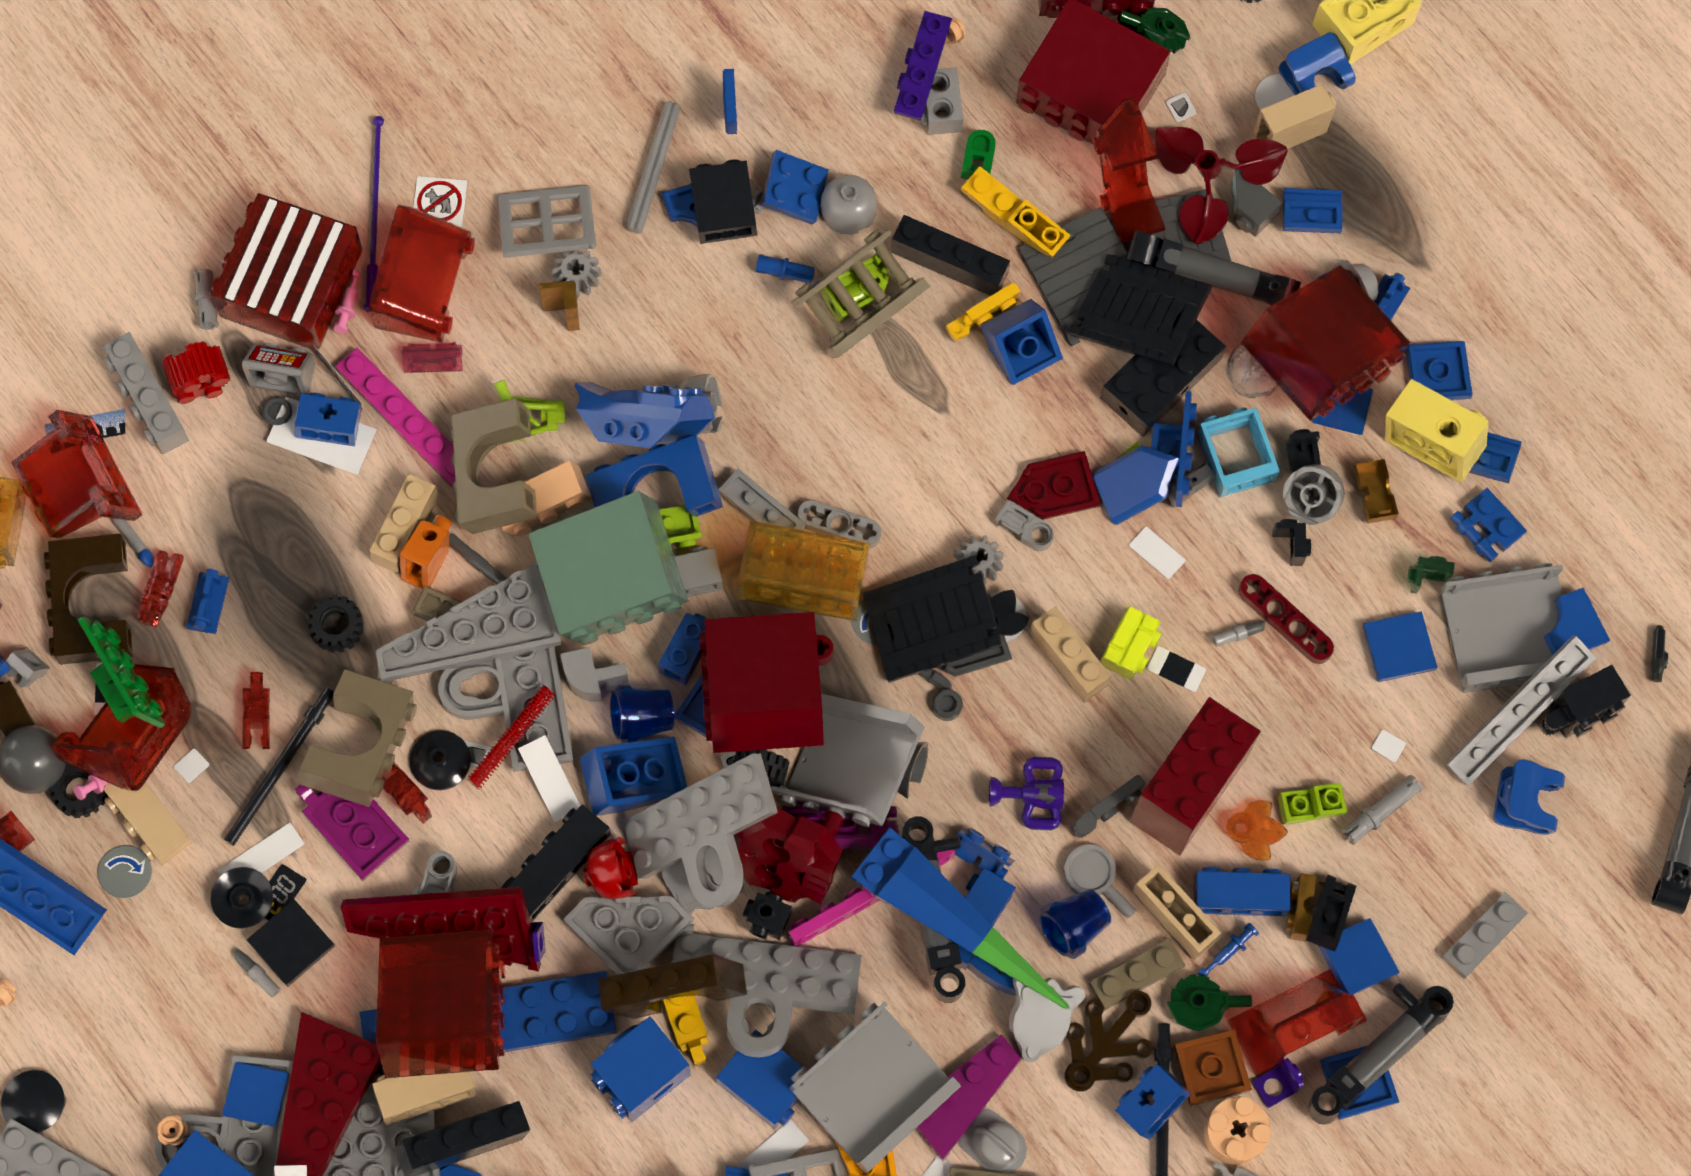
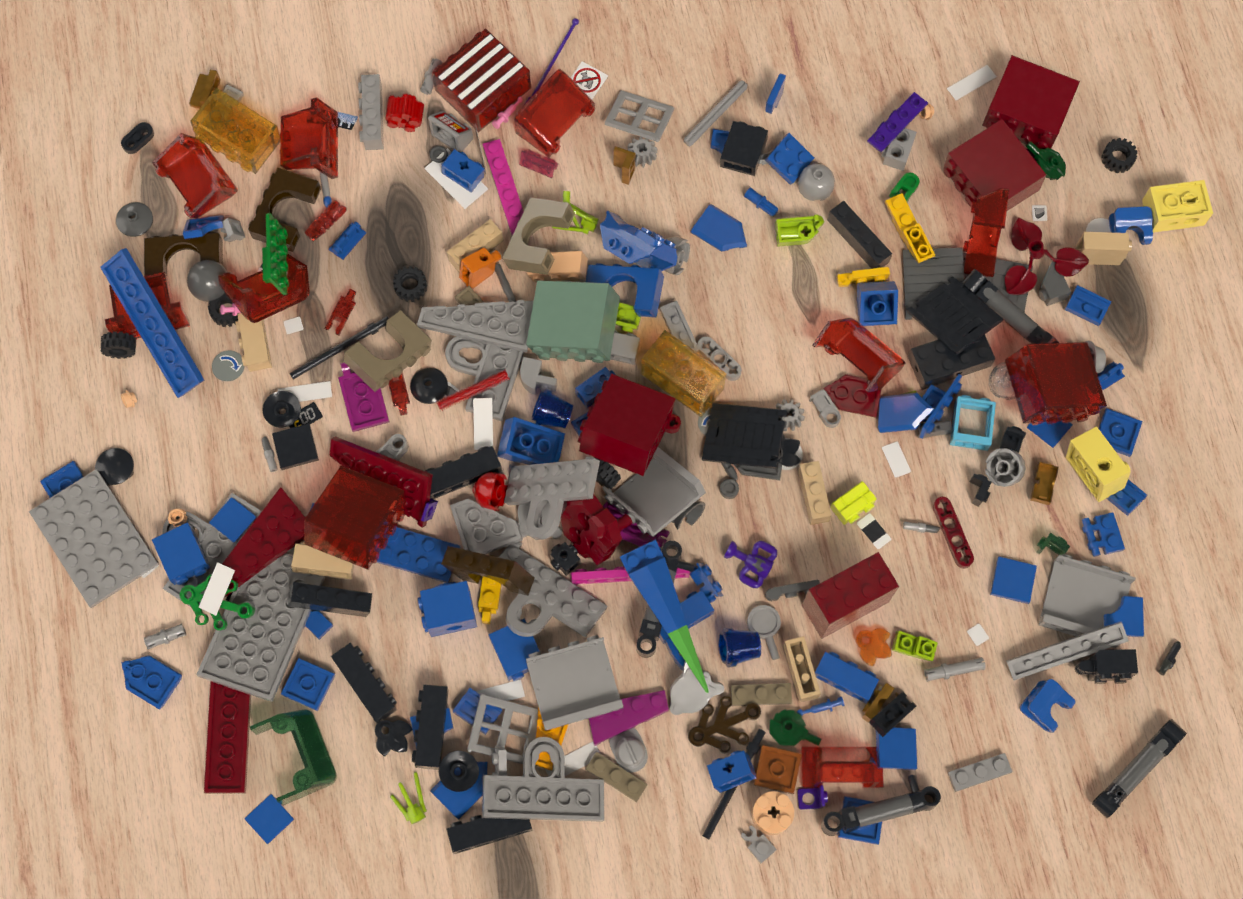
camera: 30 degrees right, 0 degrees up
dark tan fence [791,229,930,358] -> none
none -> blue tile [691,204,747,252]
none -> clear red windscreen [812,318,906,393]

